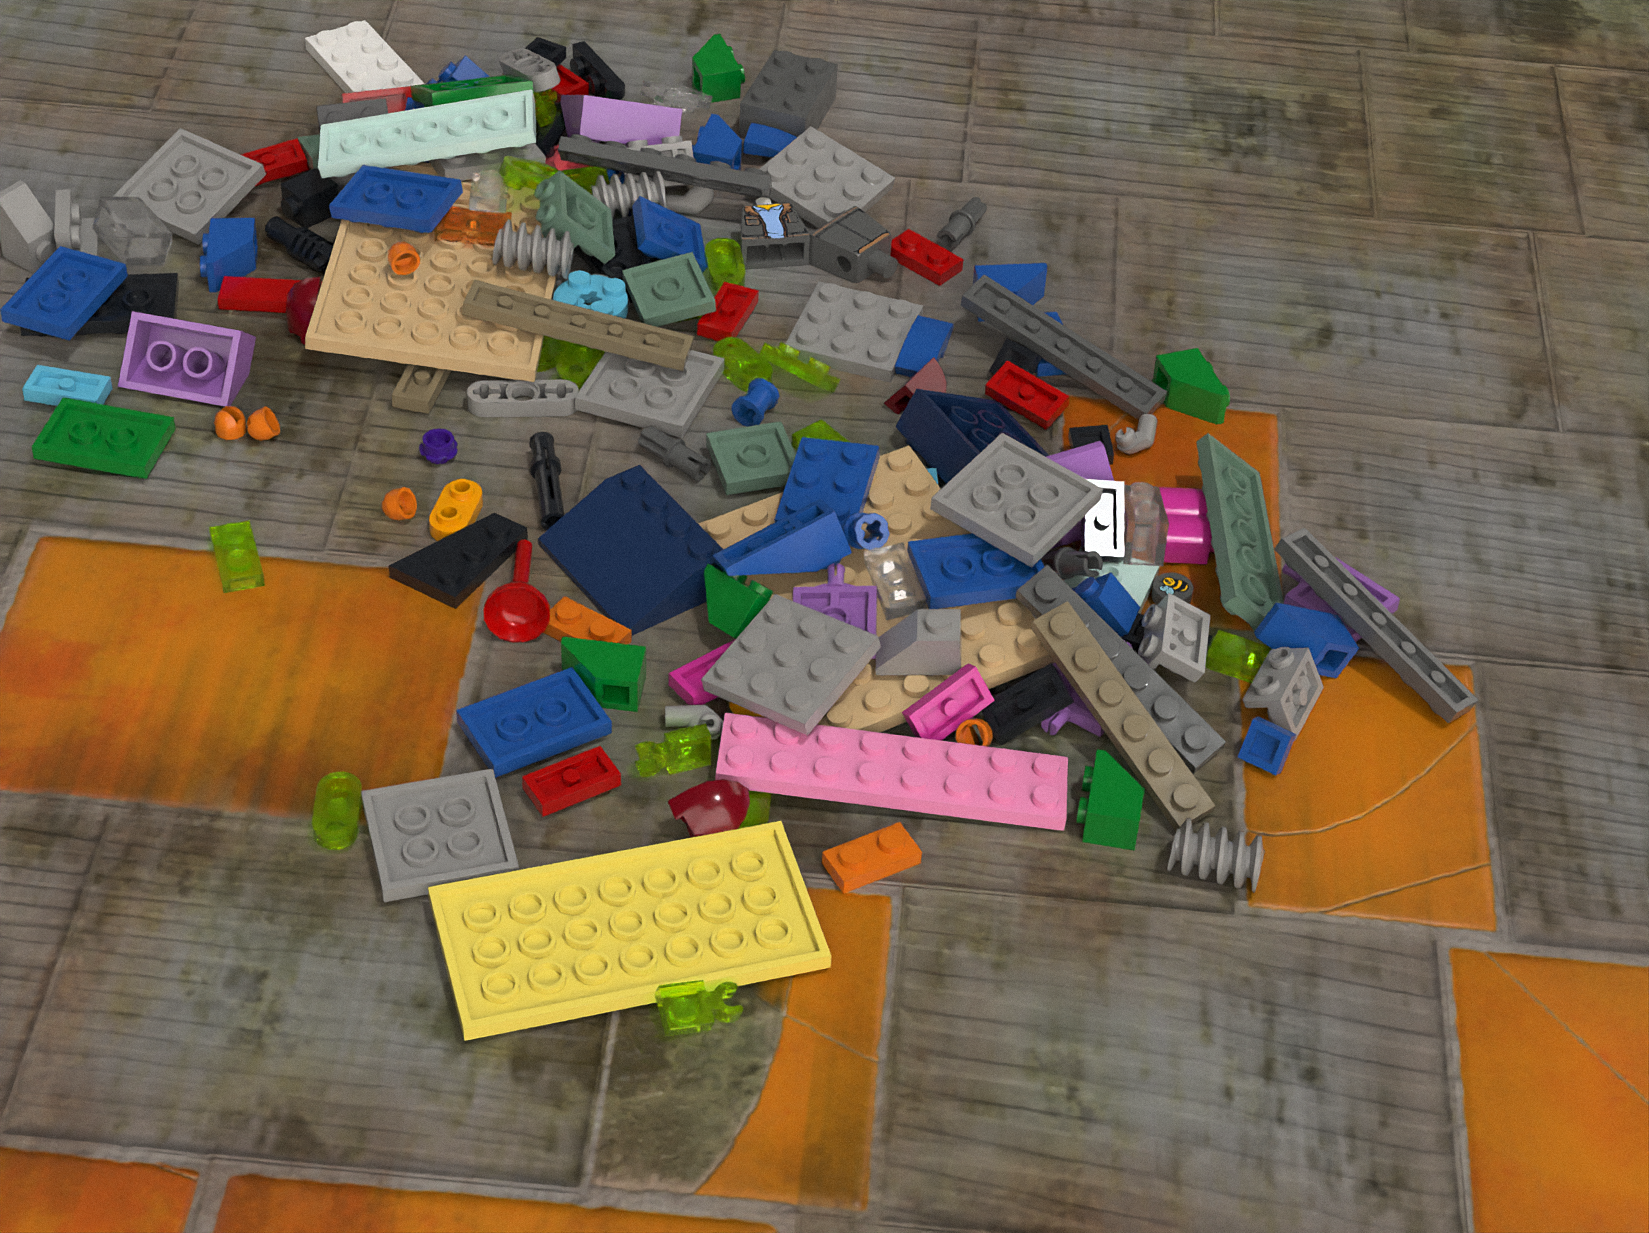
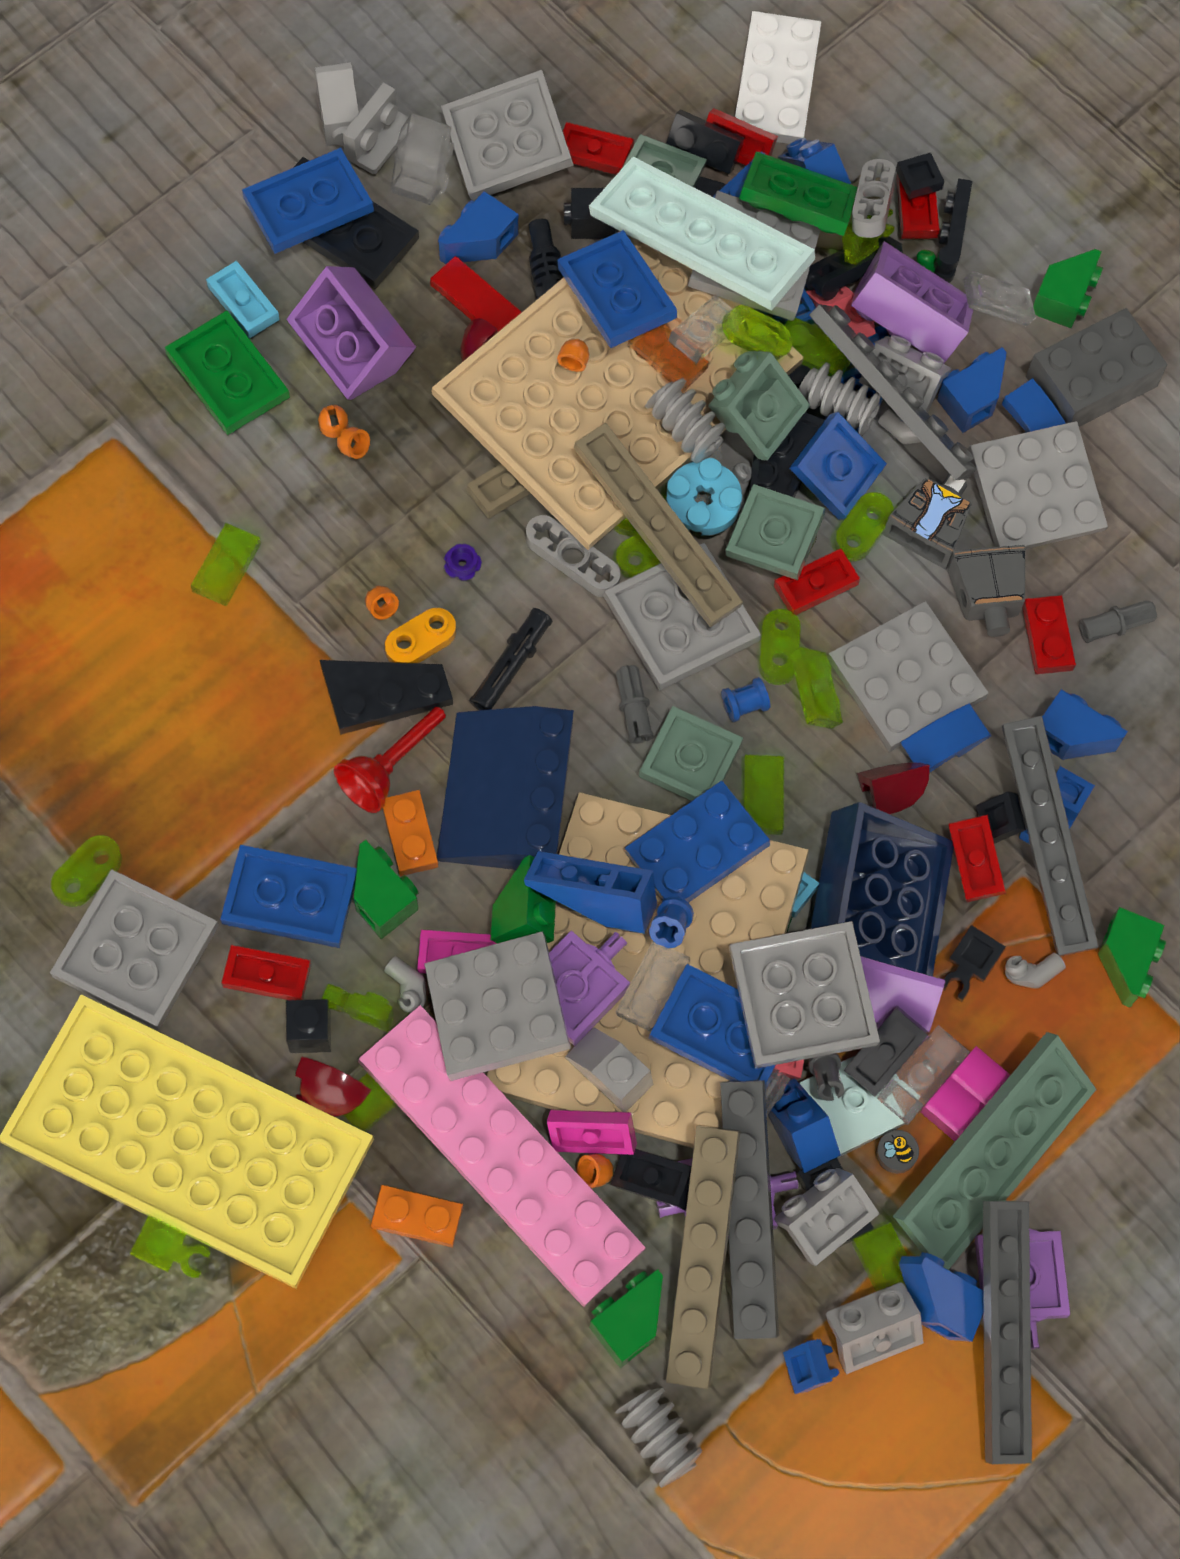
camera: 40 degrees right, 25 degrees up
none -> black brick [286,999,331,1053]

